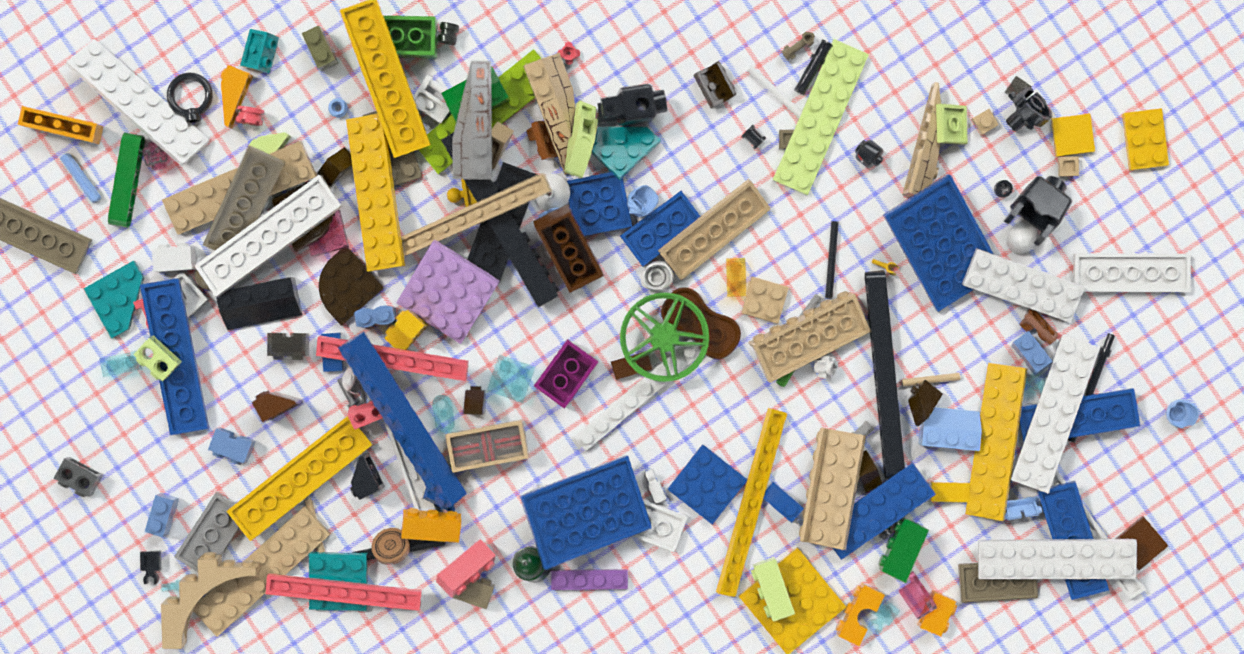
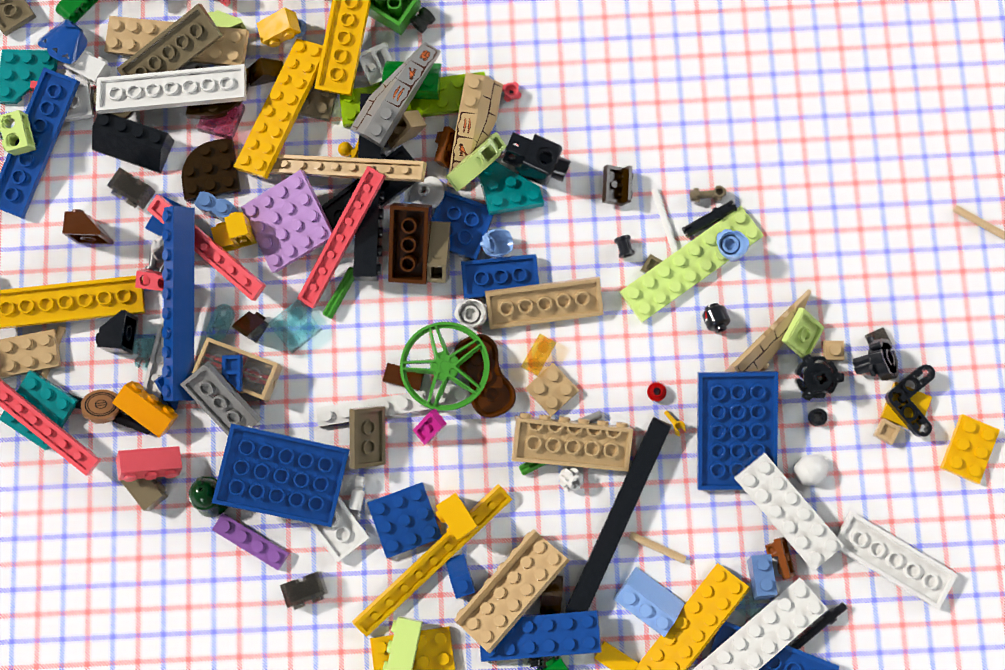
camera: 40 degrees right, 10 degrees down
medium blue brick [208,427,256,465] -> none
magenta brick [534,339,599,409] -> none
black bar [825,221,839,298] -> none
light grey pin [852,421,874,437] -> none
dark brown slope [908,379,943,427] -> none
piece [1004,176,1072,246] -> none
none -> blue piece [37,19,88,64]
none -> clear light blue plate [133,334,156,368]
none -> light grey plate [180,361,261,436]
none -> blue tile [222,355,243,392]
none -> yellow brick [256,7,301,48]
none -> clear smoke brick [280,571,328,610]
none -> coral plate [297,166,386,309]
none -> bright green axle [323,267,355,319]
none -> dark tan plate [349,406,386,469]
none -> dark pink plate [413,409,447,445]
none -> dark tan slope [427,221,451,283]
none -> yellow brick [435,493,479,541]
none -> red plate [647,382,667,402]
none -> light blue hair [716,229,749,261]
none -> black piece [794,354,844,401]
none -> black beam [885,364,935,437]

